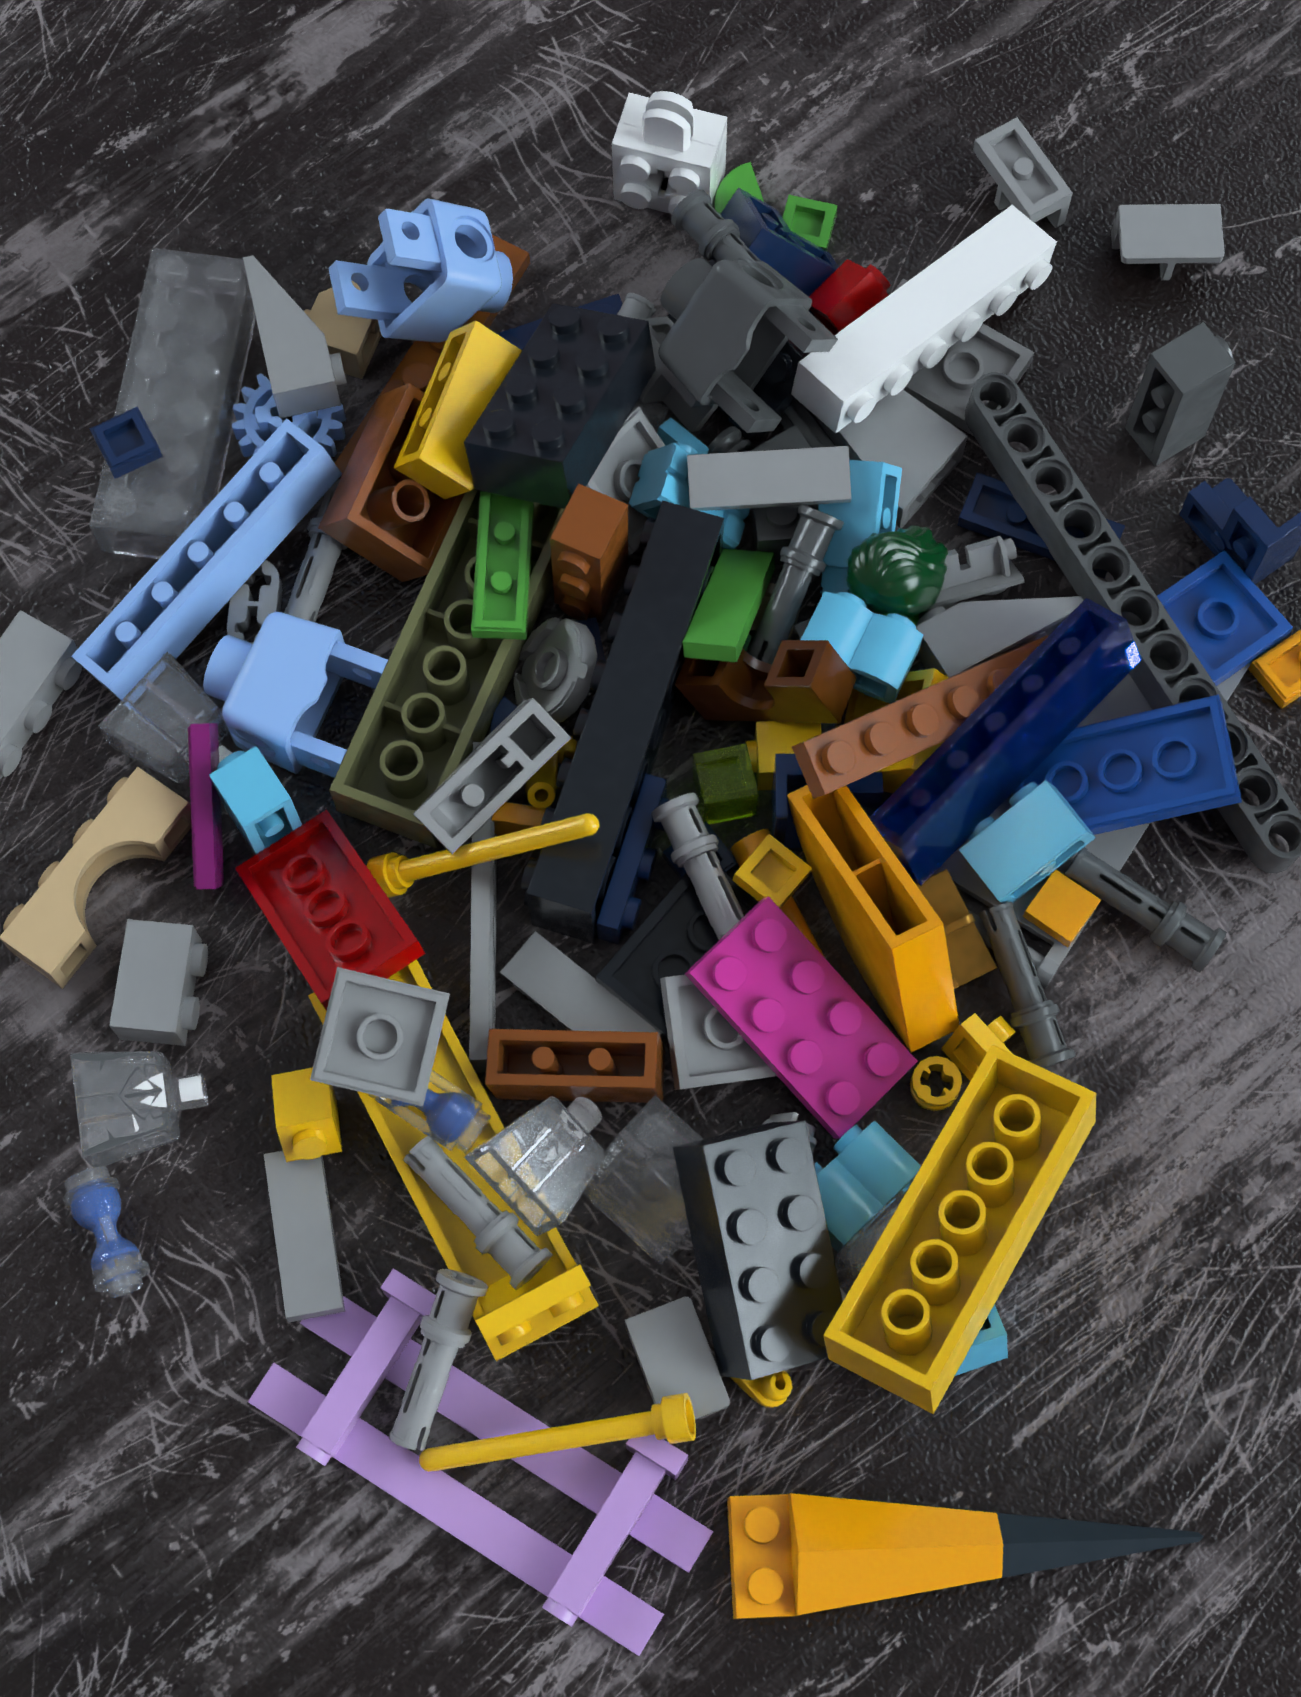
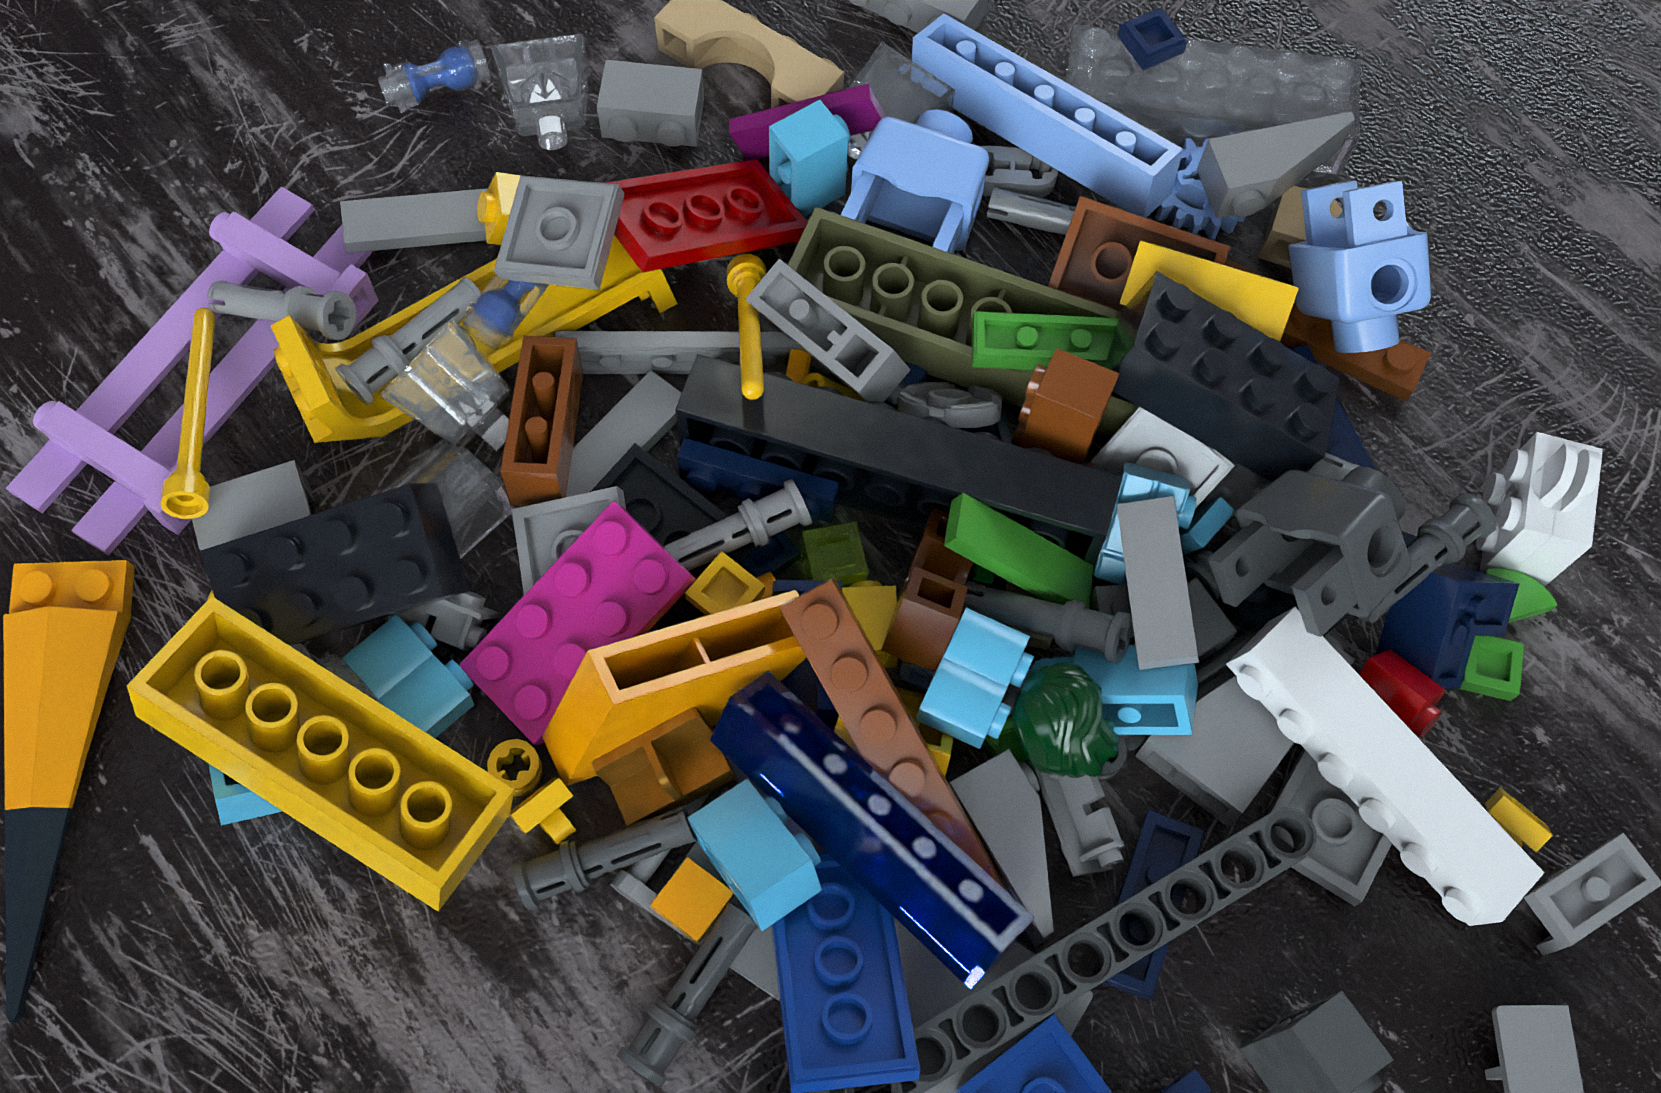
camera: 85 degrees right, 5 degrees down
none -> yellow tile [1485,787,1553,853]

